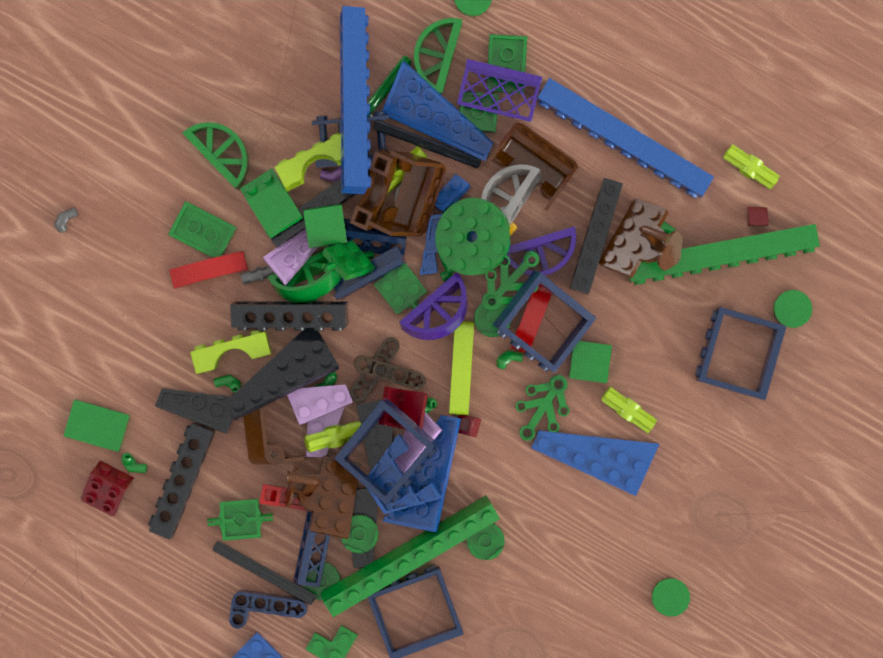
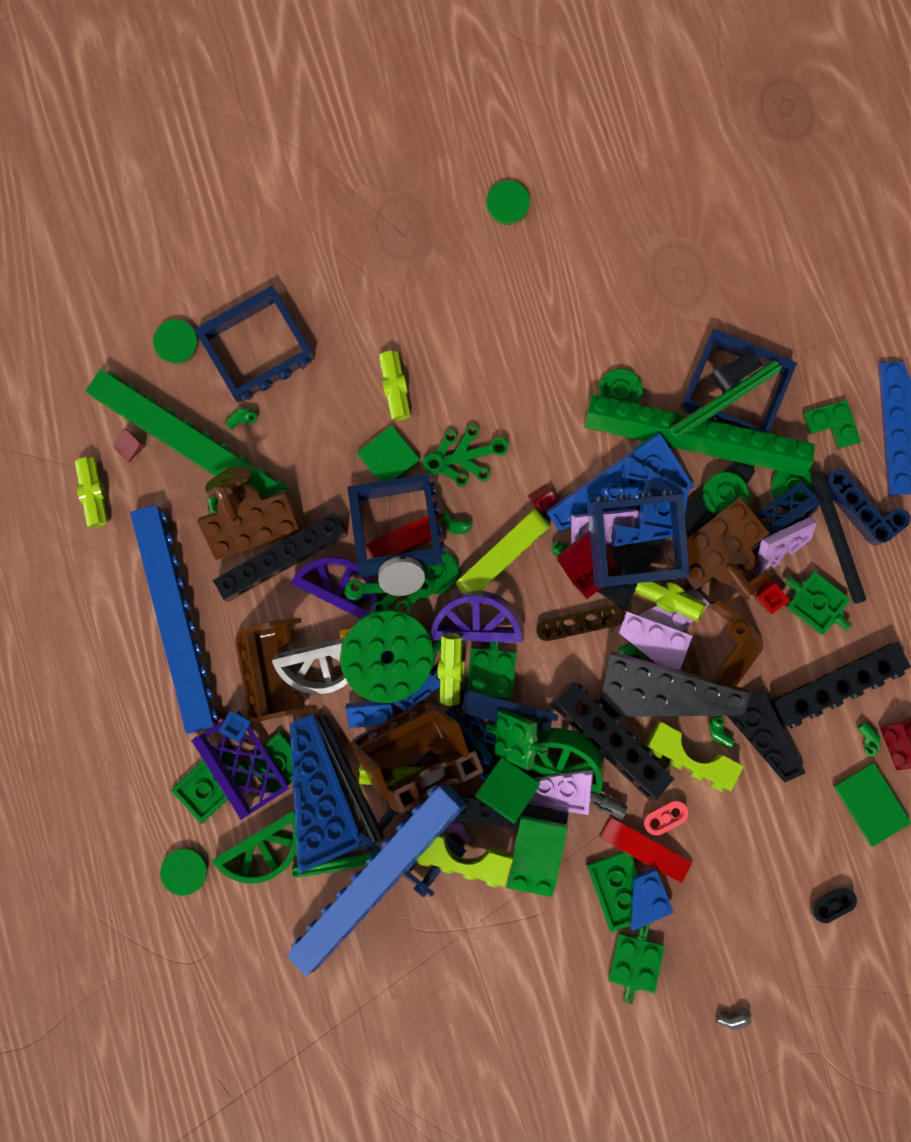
camera: 135 degrees left, 5 degrees down
green window [182,122,249,190] -> none
dark brown beam [353,355,426,390] -> none
blue wing [531,431,659,496] -> none
none -> blue plate [218,711,251,743]
none -> green arm [224,408,257,430]
none -> light grey tile [378,557,425,596]
none -> lime piece [438,633,465,706]
none -> green plate [608,924,665,1004]
none -> blue wing [629,868,674,931]
none -> coral plate [643,800,688,835]
none -> green axle [669,361,781,439]
none -> black piece [711,352,760,393]
none -> lavender wing [753,517,817,577]
none -> black plate [811,887,857,923]

